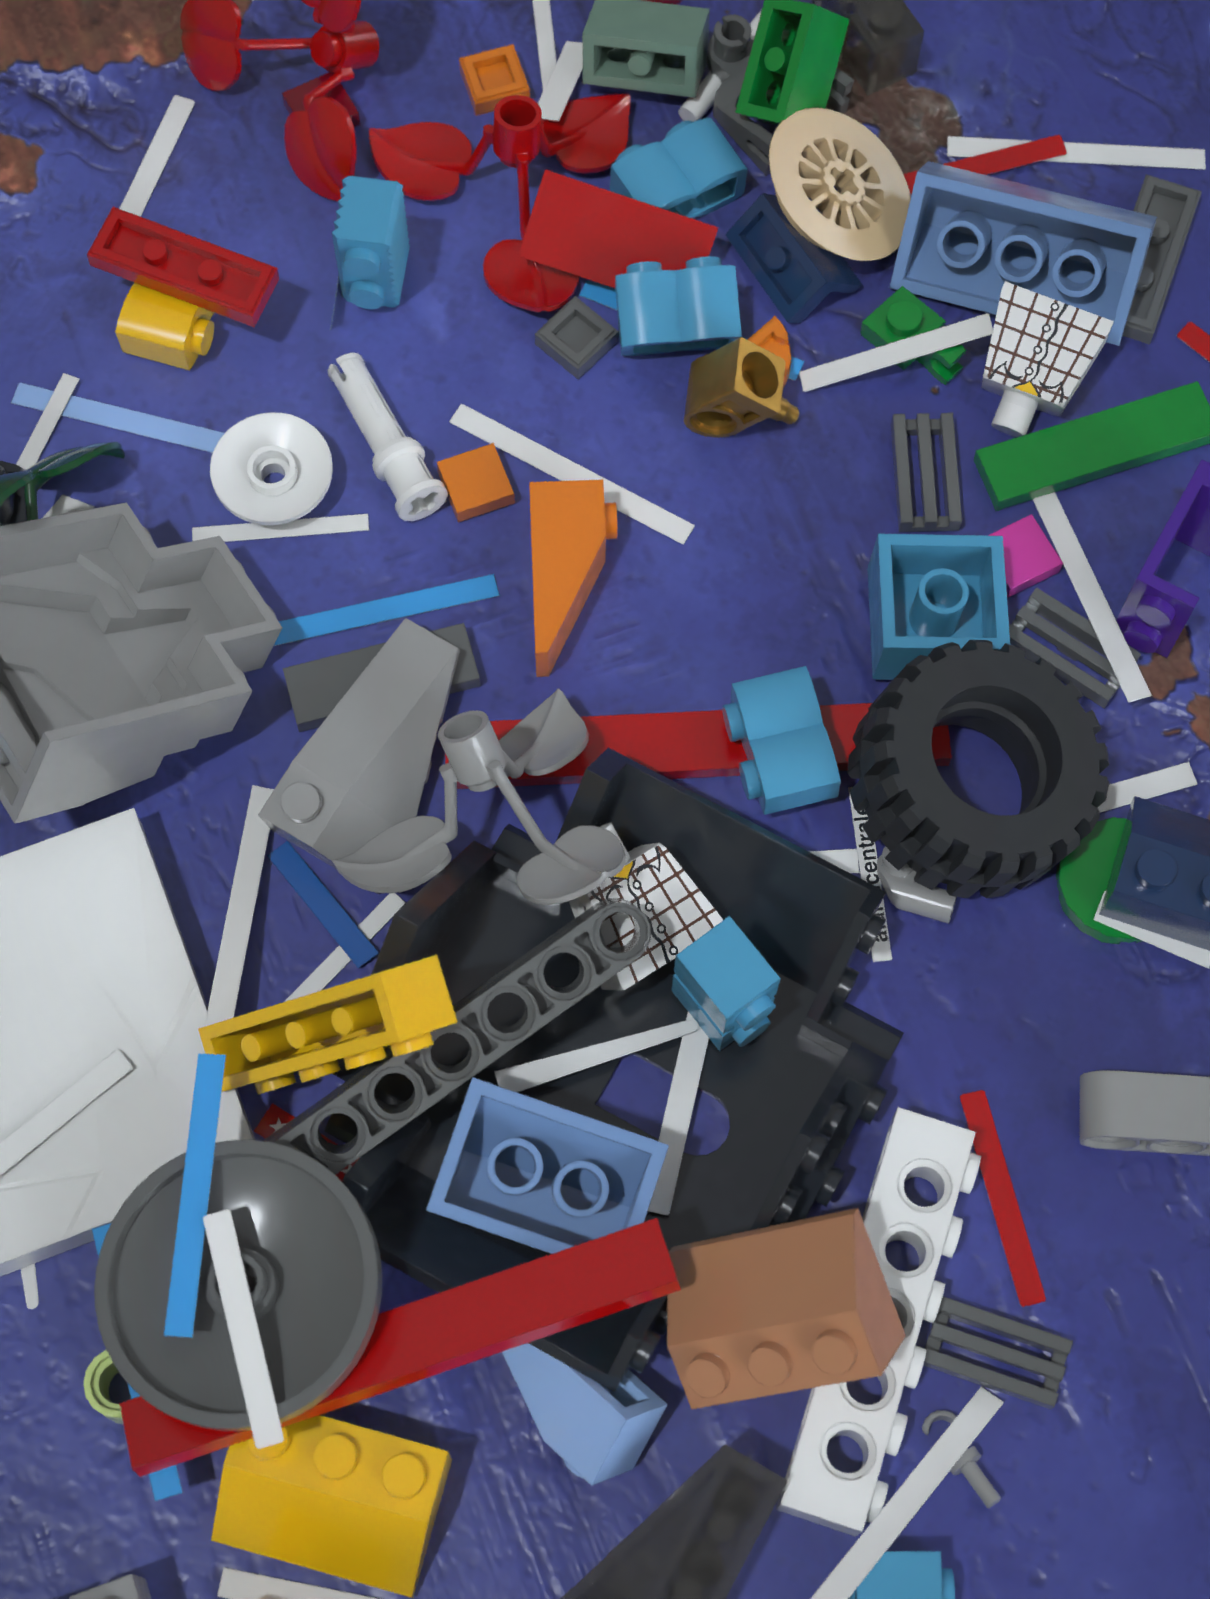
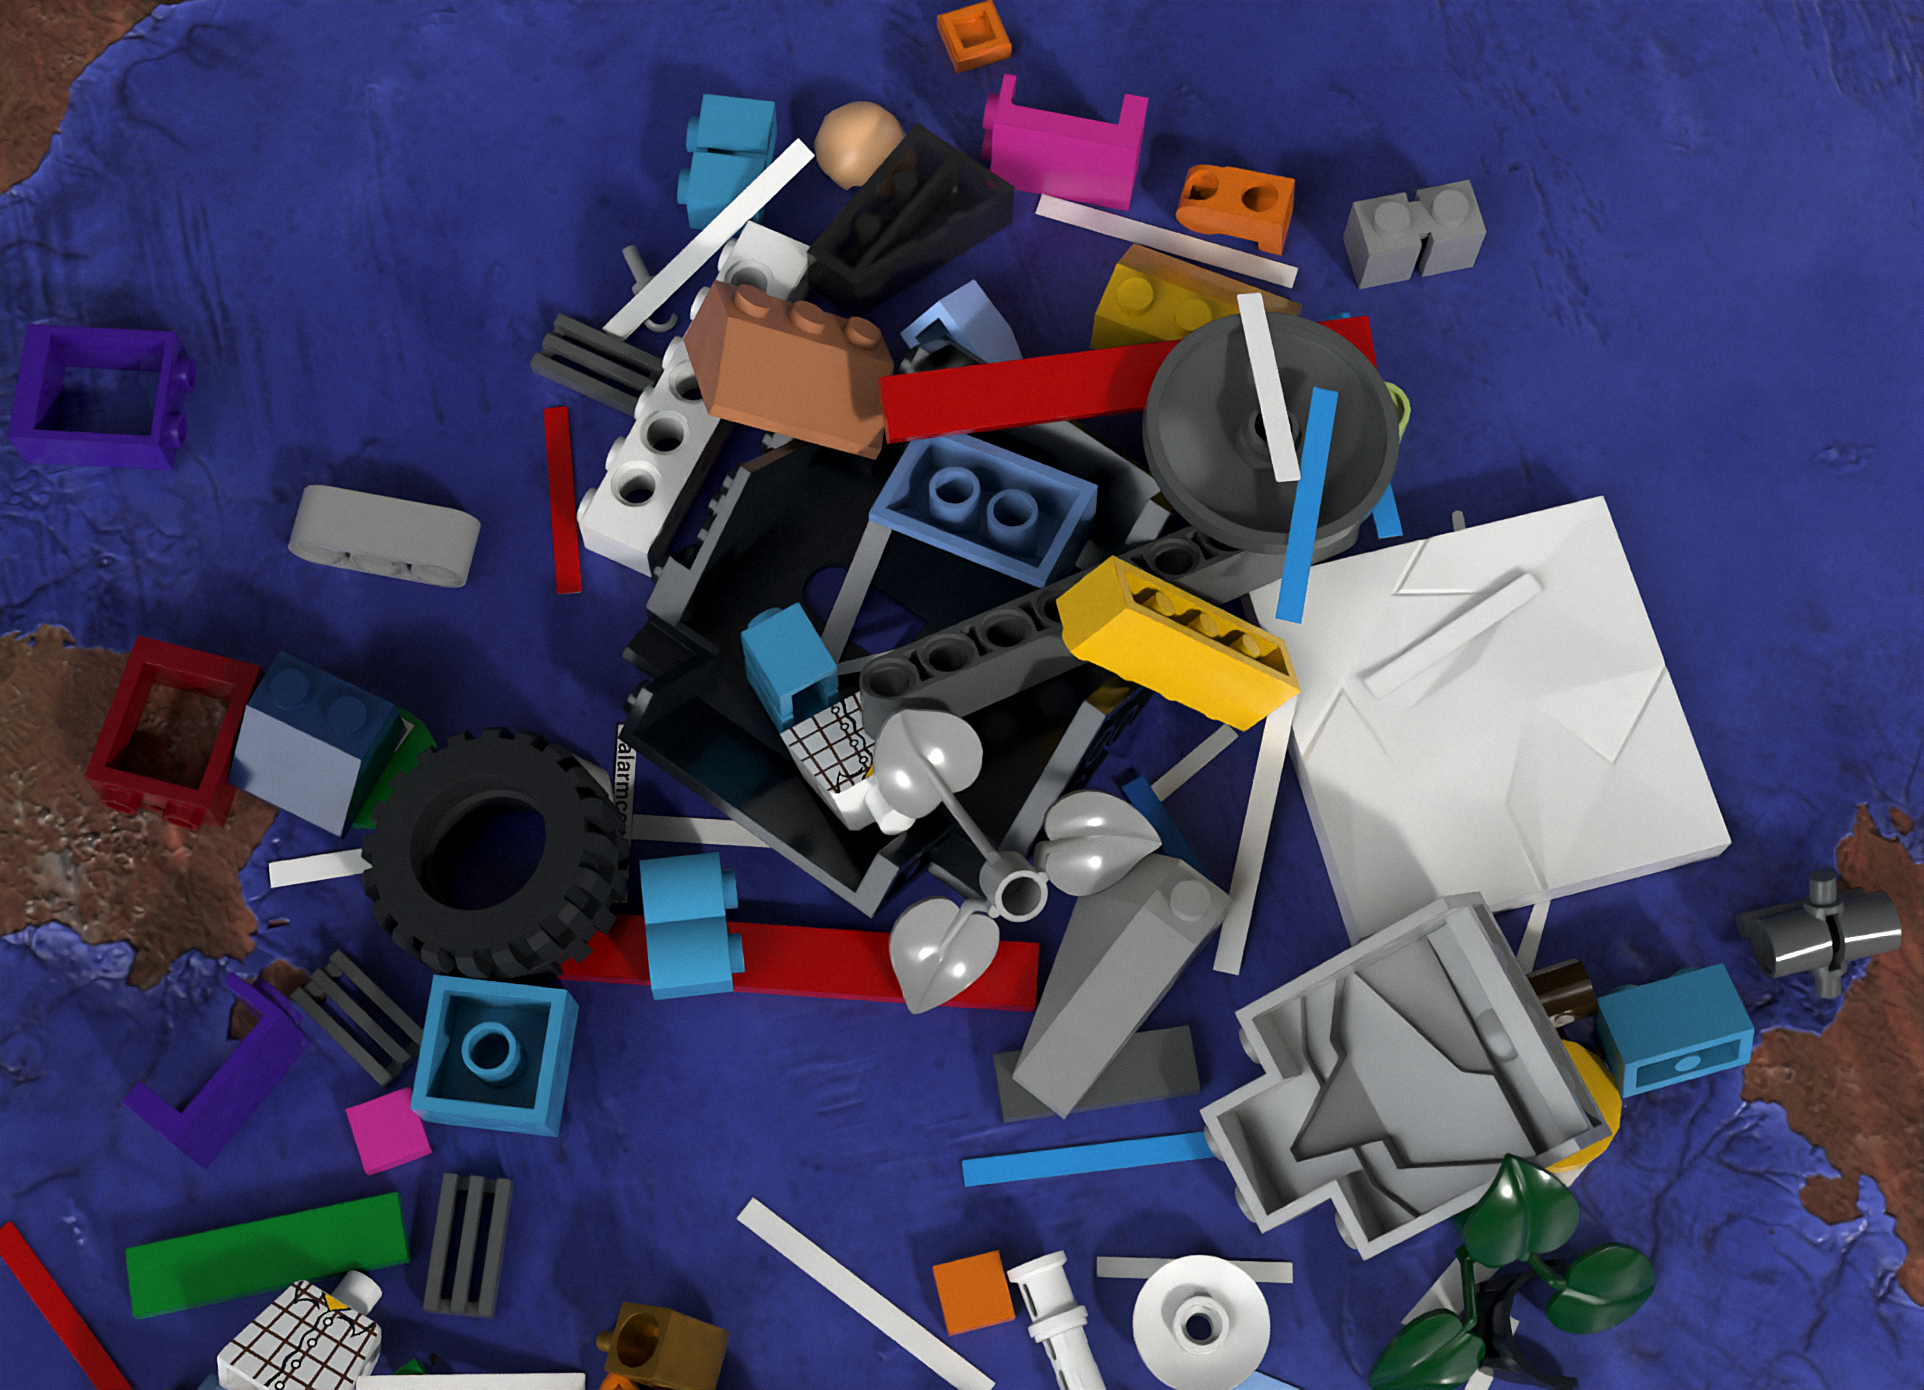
camera: 175 degrees left, 0 degrees up
orange slope [529,480,617,677] -> none
white sticker [1033,492,1152,703] -> none

